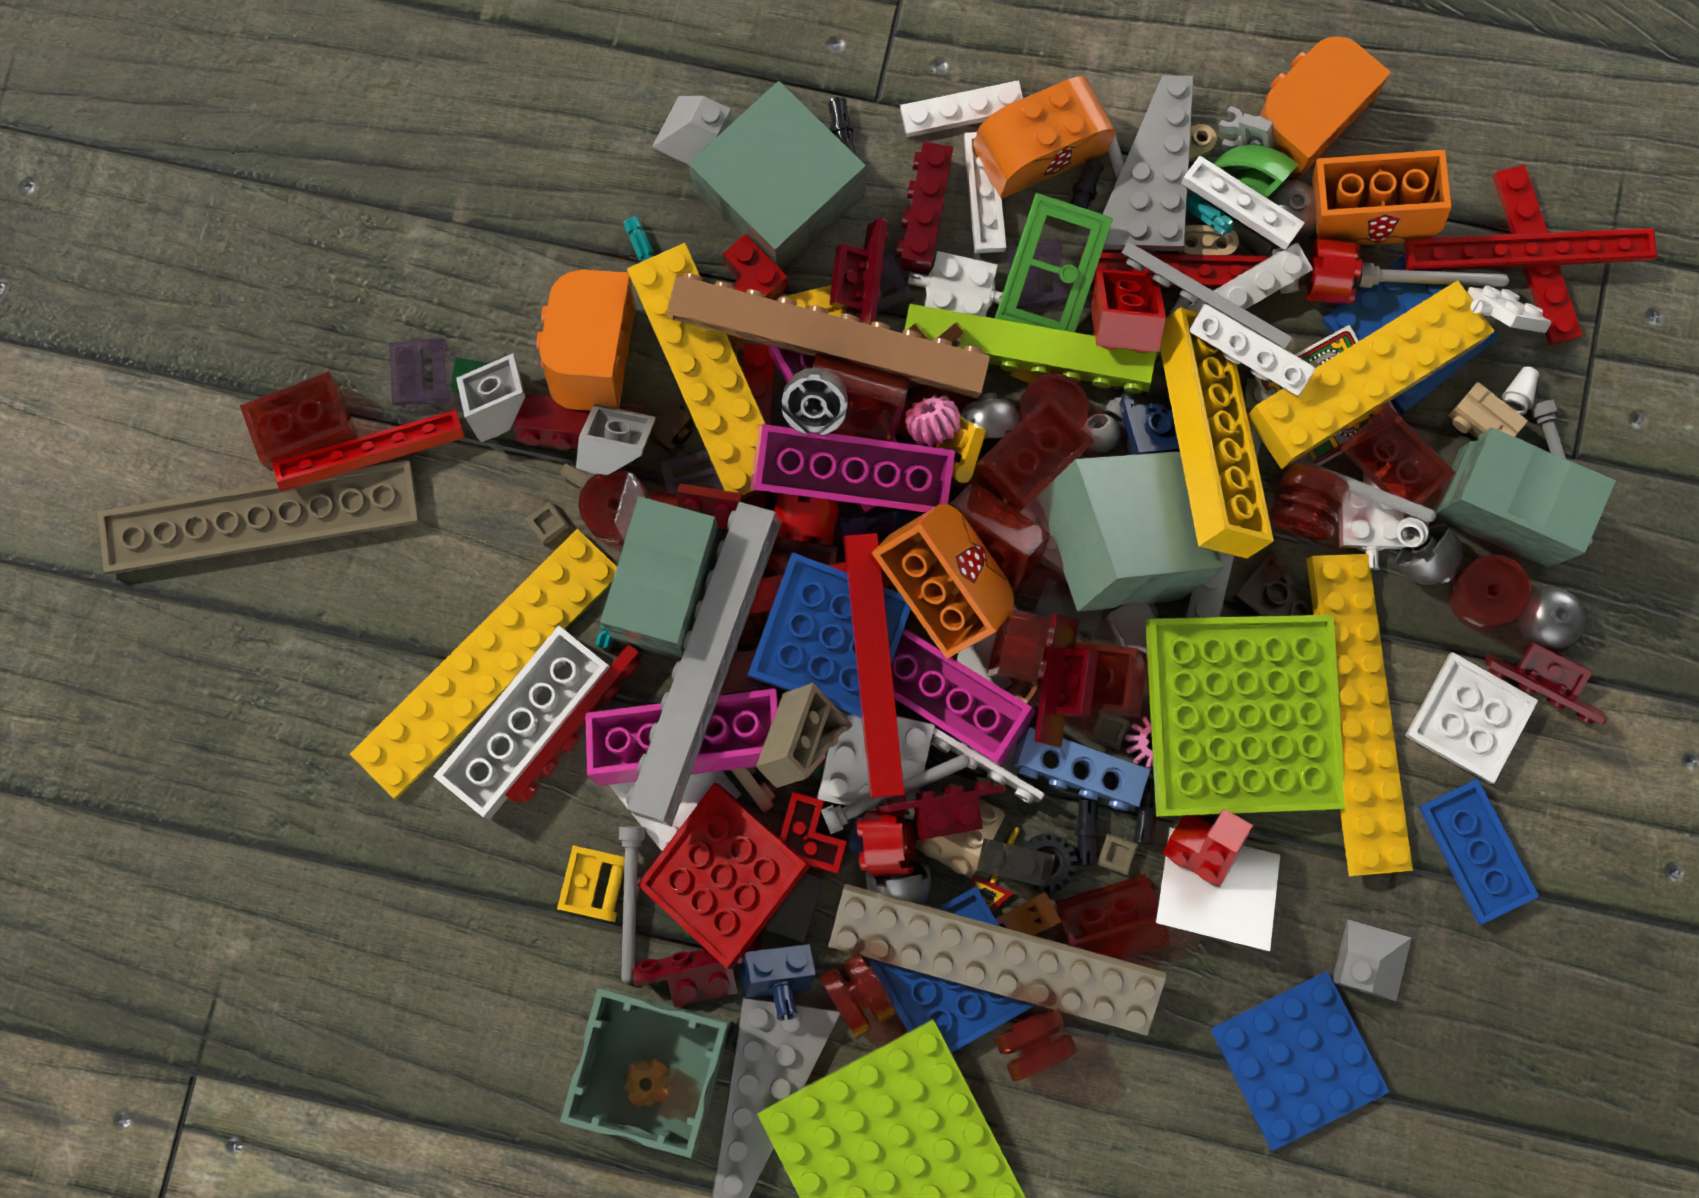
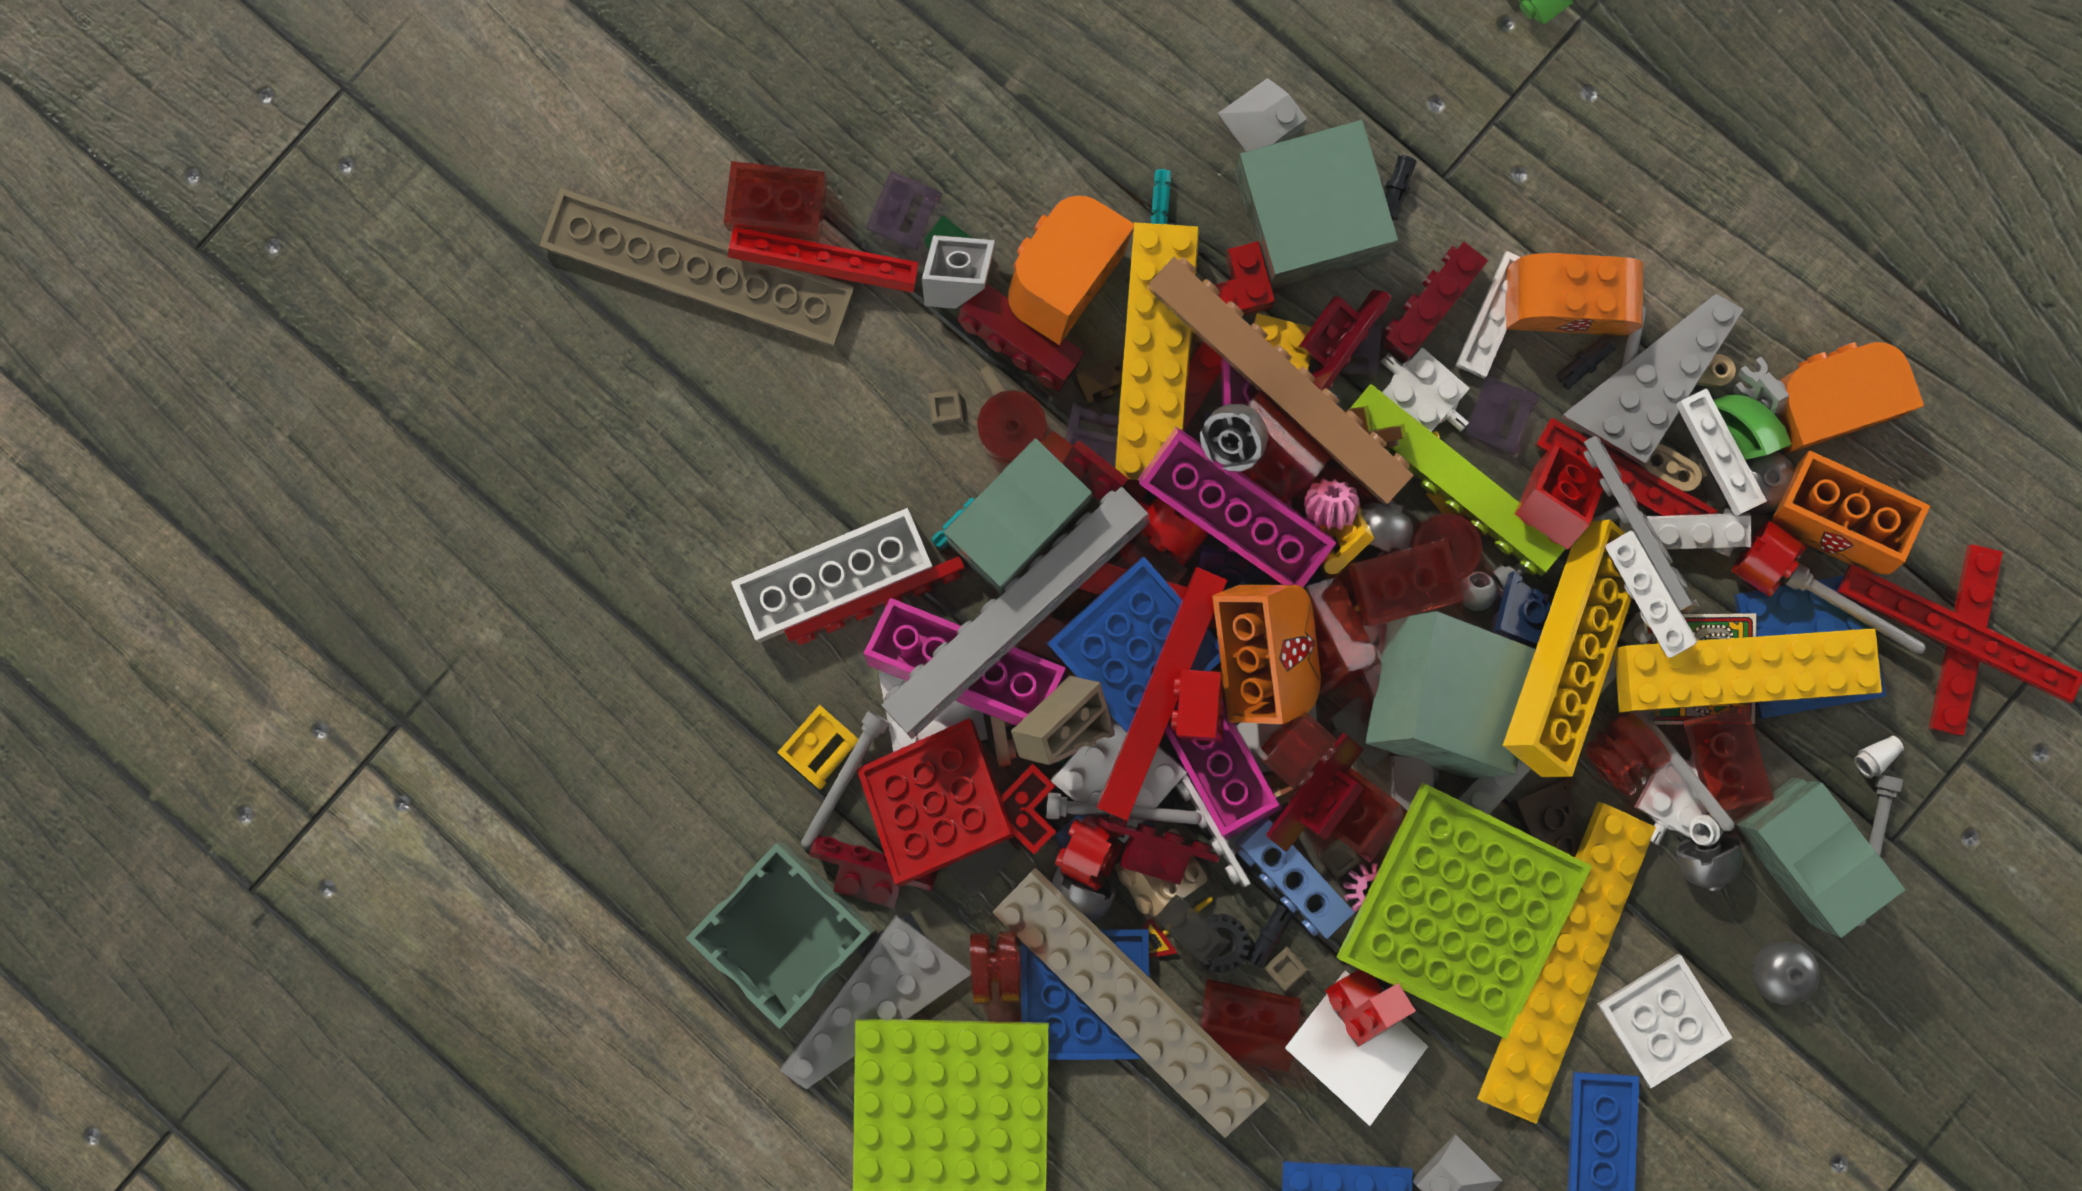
camera: 30 degrees right, 5 degrees up
yellow plate [350,529,617,800] -> none
light grey slope [576,405,656,475] -> none
clear piece [615,473,643,540] -> none
clear orange brick [623,1058,673,1108] -> none
dark blue brick [740,944,816,1021] -> none
white plate [900,80,1023,138] -> none
clear red wheel [993,1008,1078,1082] -> none
bright green door [995,193,1113,333] -> none
reddish brown brick [995,892,1061,936] -> none
black pin [1132,778,1160,845] -> none
teal axle [1186,194,1234,236] -> none
tan brick [1448,381,1528,439] -> none
clear red wheel [1448,554,1531,631] -> none
white plate [1467,285,1551,333] -> none
dark red bracket [1485,641,1607,725] -> none
none -> red brick [1171,669,1225,743]

